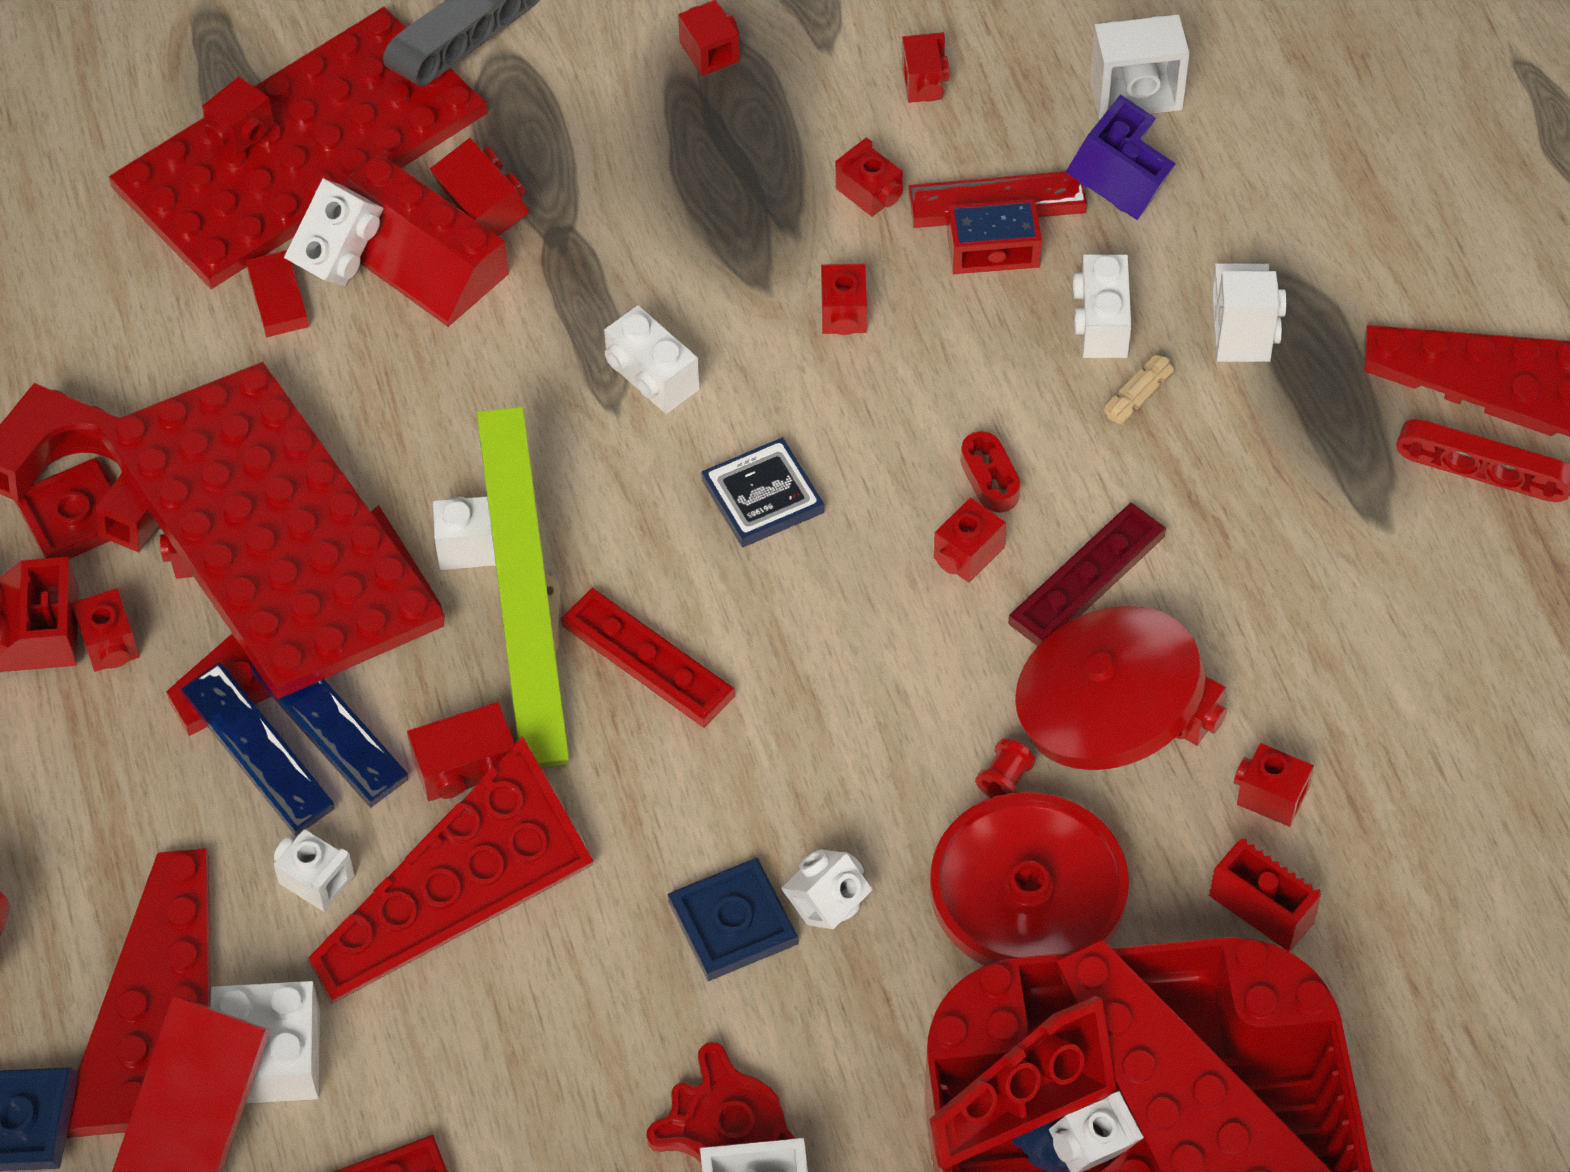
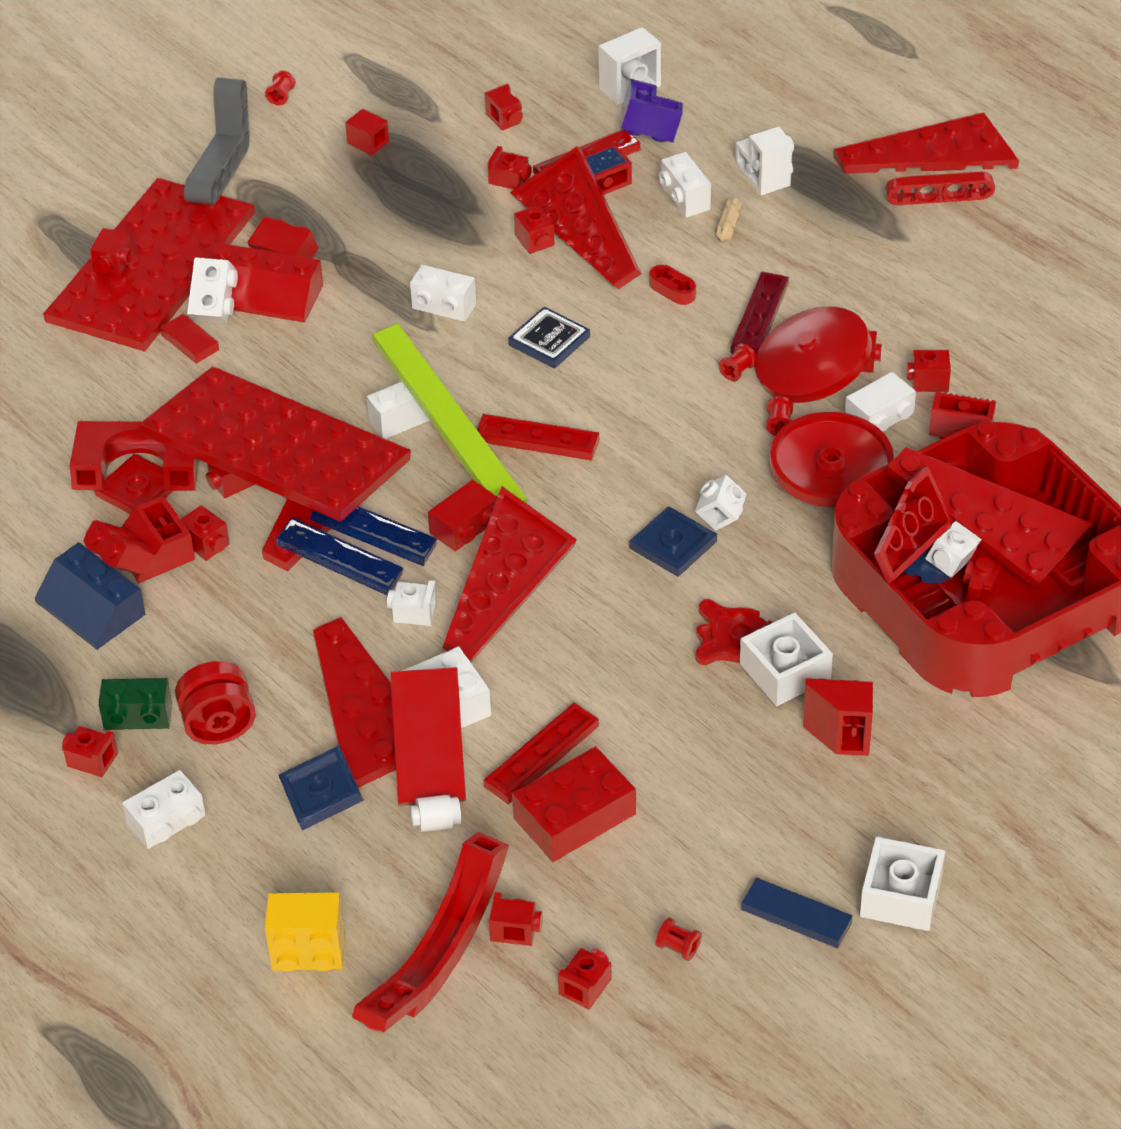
camera: 25 degrees left, 10 degrees down
red brick [934,497,1006,583] -> none
none -> red wing [510,146,642,290]
none -> red bush [719,344,757,382]
none -> white brick [845,372,916,432]

